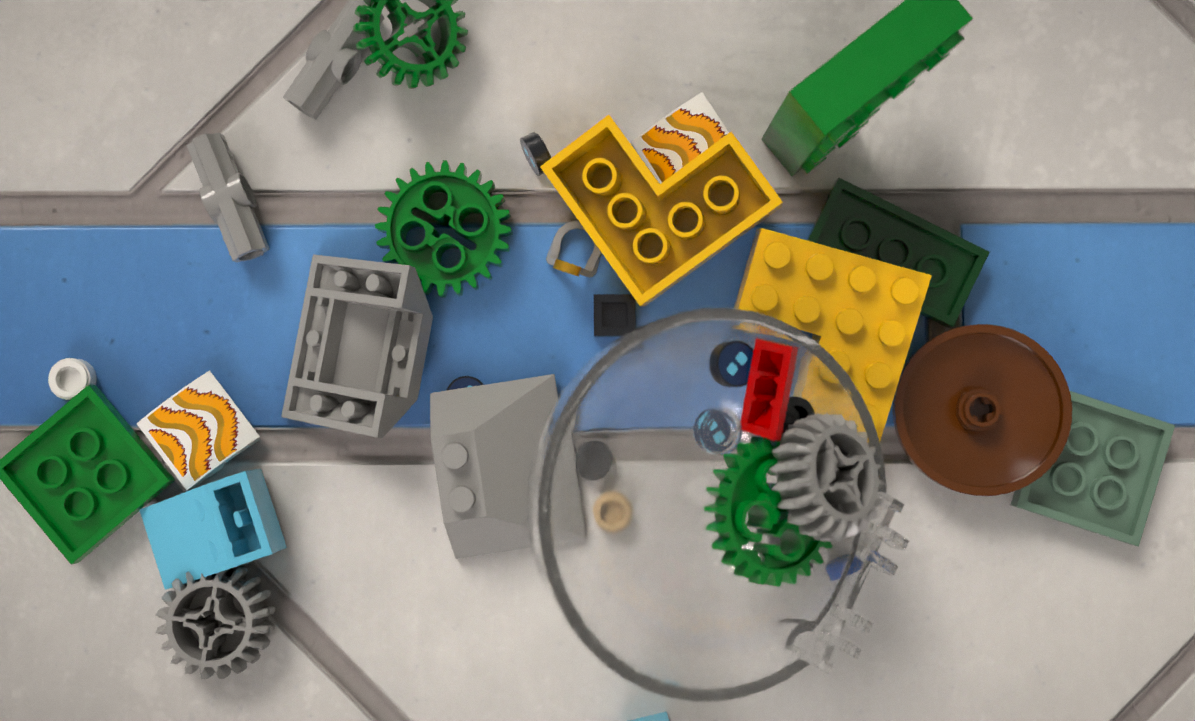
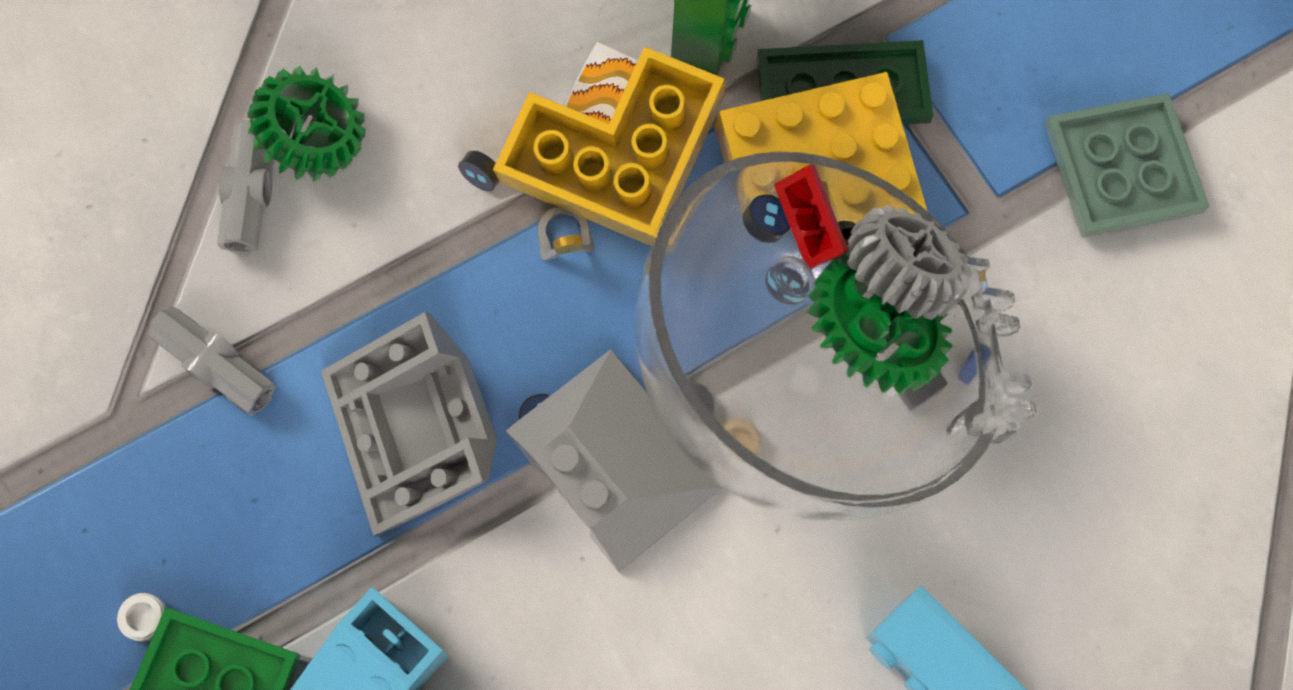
camera: 35 degrees left, 15 degrees down
slope [137,370,260,491] -> none
green gear [375,160,513,298] -> none
black tile [594,294,636,337] -> none
reddish brown dish [892,324,1072,496] -> none

